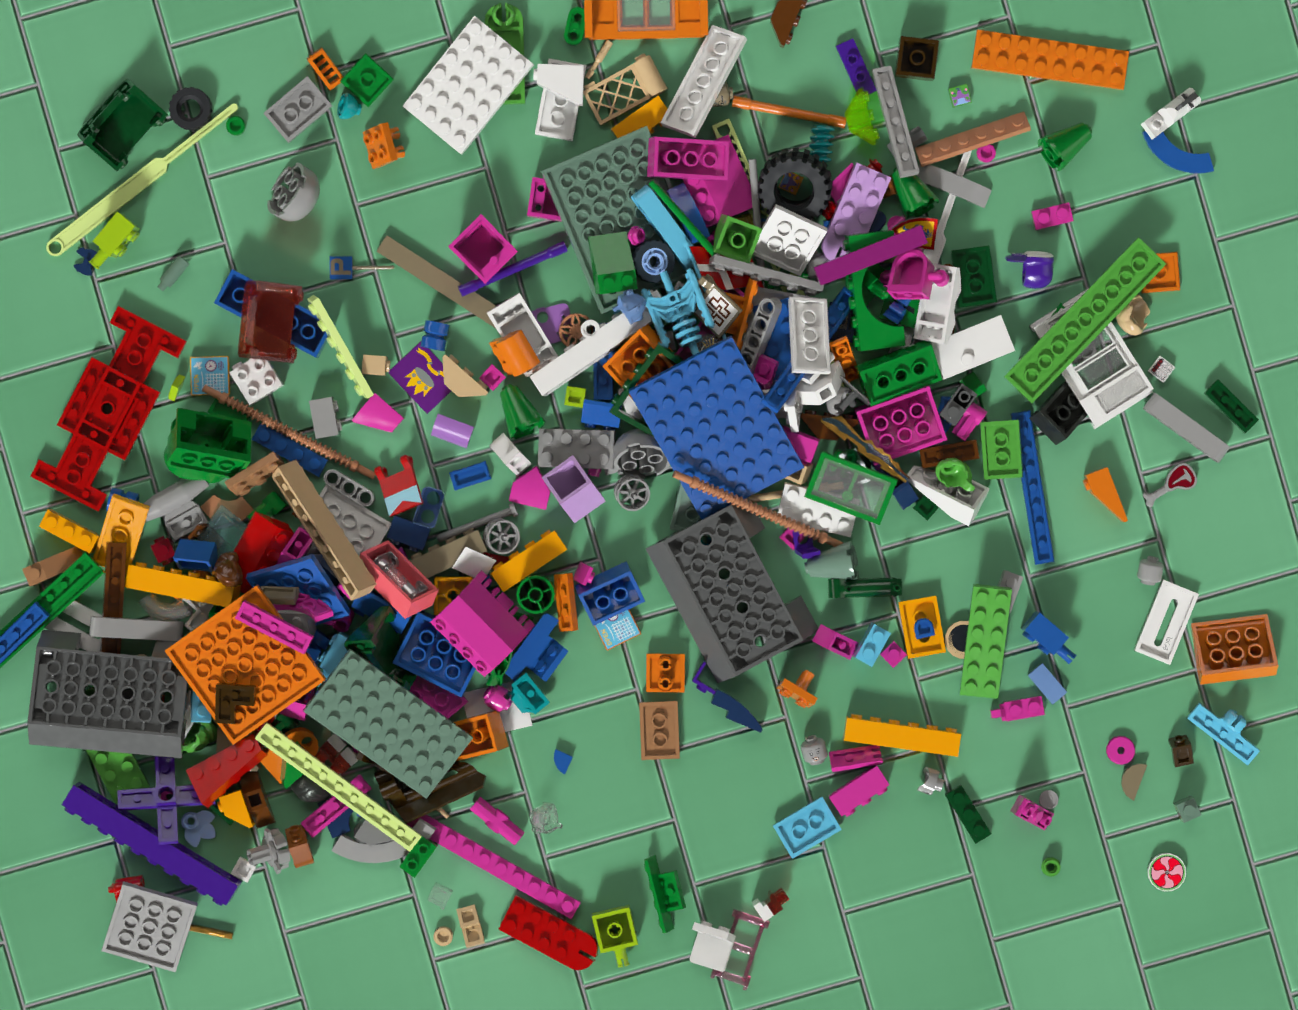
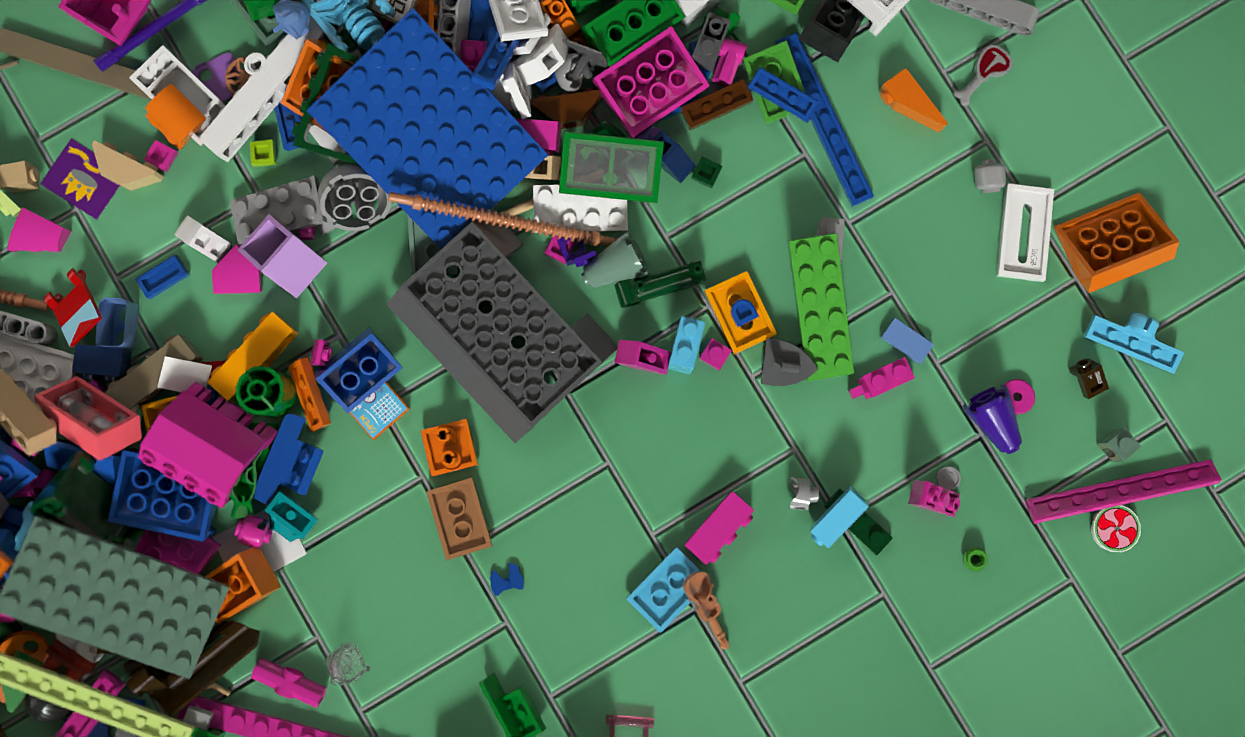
camera: 15 degrees left, 5 degrees down
blue wheel [420,320,450,351] -> none
medium lavender brick [431,414,475,449] -> none
light grey bar [437,503,518,542] -> none
light grey wheel [483,518,520,554] -> none
green cone [500,384,545,439] -> none
blue tile [554,749,573,774] -> none
blue slope [581,399,623,431] -> none
light grey wheel [614,474,650,511] -> none
dark purple bracket [692,661,716,694] -> none
dark blue slope [711,688,763,733] -> none
clear red hips [751,887,789,922] -> none
orange plate [777,670,818,708] -> none
light grey head [801,735,828,765] -> none
pearl gold sword [821,416,910,483] -> none
dark pink hinge [829,745,883,772] -> none
light orange brick [843,714,961,757] -> none
white wedge [906,466,990,526] -> none
bright green hair [935,458,975,491] -> none
tile [944,621,968,659] -> none
blue brick [1021,611,1077,664] -> none
dark tan tile [1121,763,1147,801] -> none
none -> blue piece [490,563,524,596]
none -> nougat piece [683,571,729,650]
none -> blue tile [748,67,820,123]
none -> dark grey shield [761,338,818,386]
none -> medium azure brick [810,486,869,548]
none -> dark purple cone [963,385,1022,454]
none -> dark pink tile [1025,459,1222,524]

